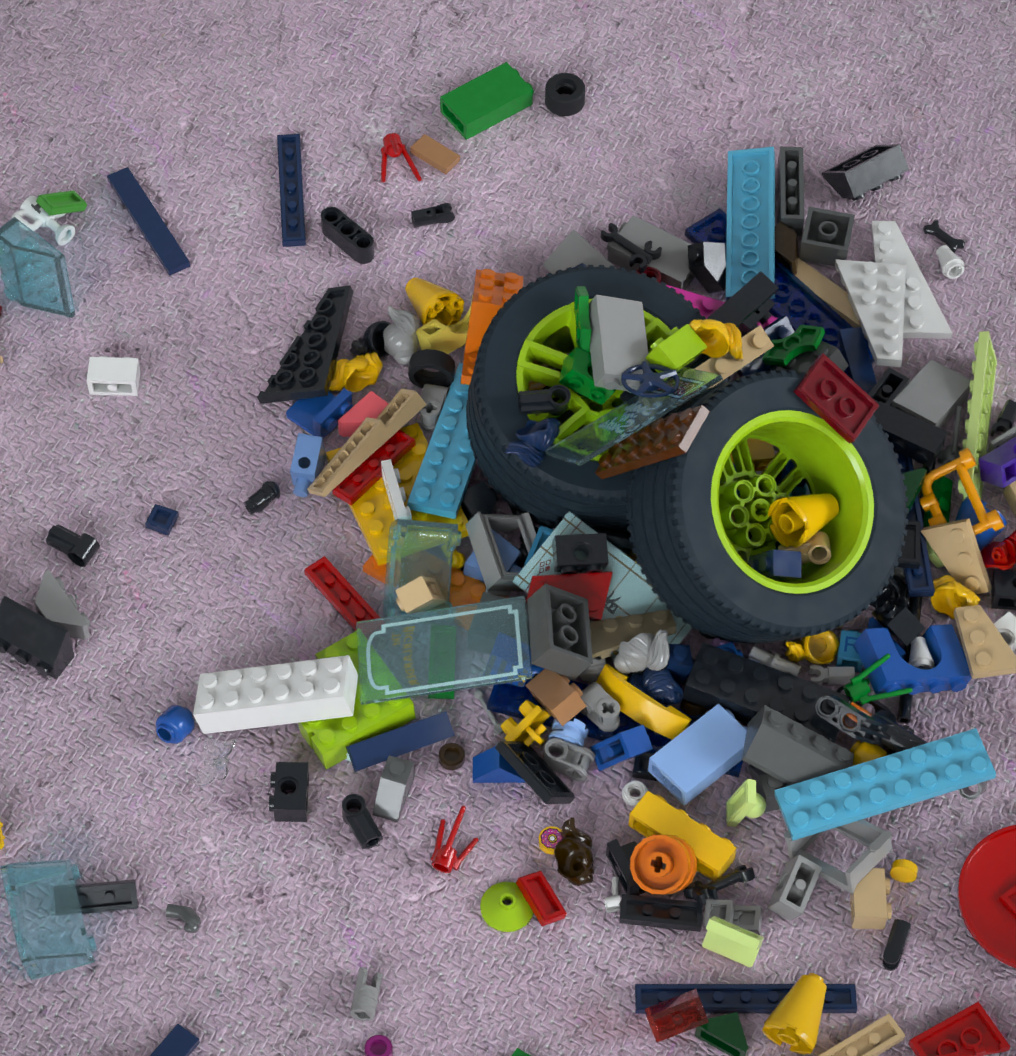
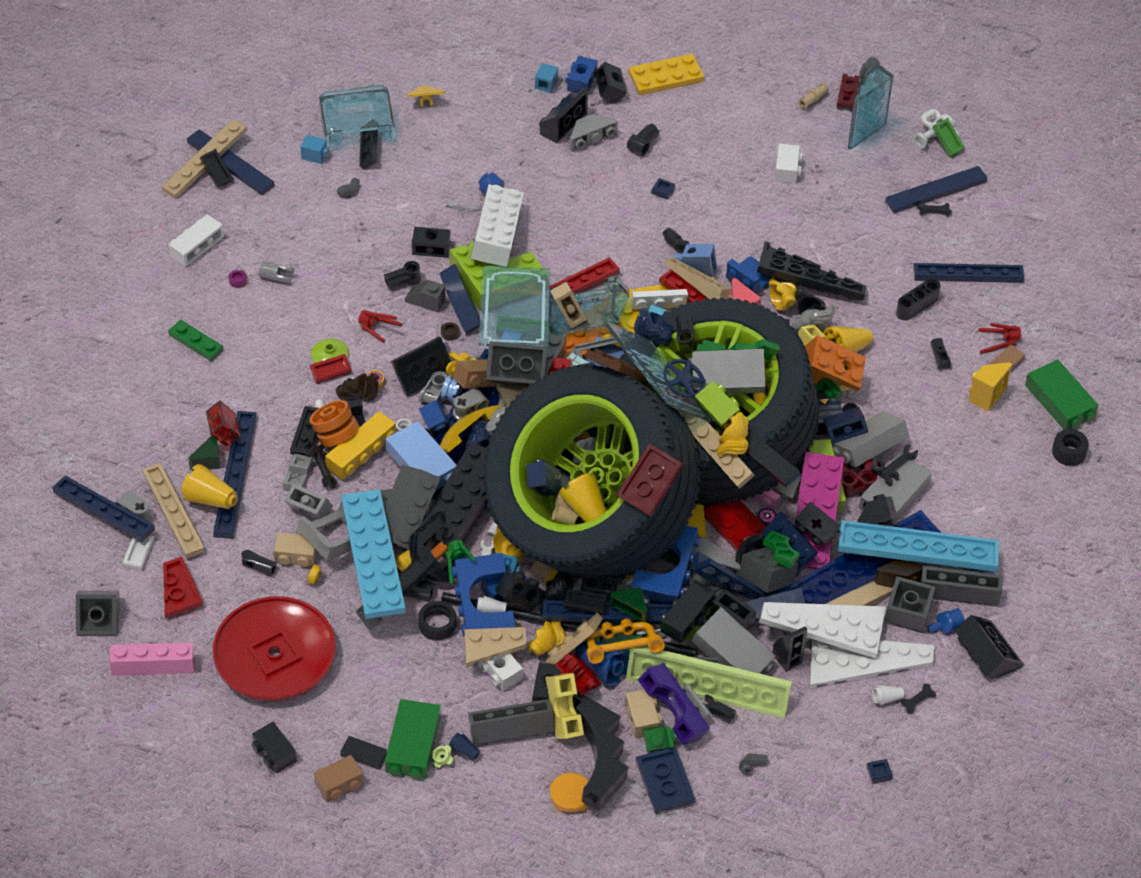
camera: 95 degrees right, 5 degrees down
yellowish green panel [702,916,764,967] -> none
yellowish green tile [726,779,767,827] -> none
none -> dark azure brick [300,135,329,164]
none -> black tyre [418,601,456,640]
none -> black slope [772,626,807,672]
none -> black piece [917,202,952,216]
none -> blue piece [927,608,965,635]
none -> yellow slope [968,362,1012,411]

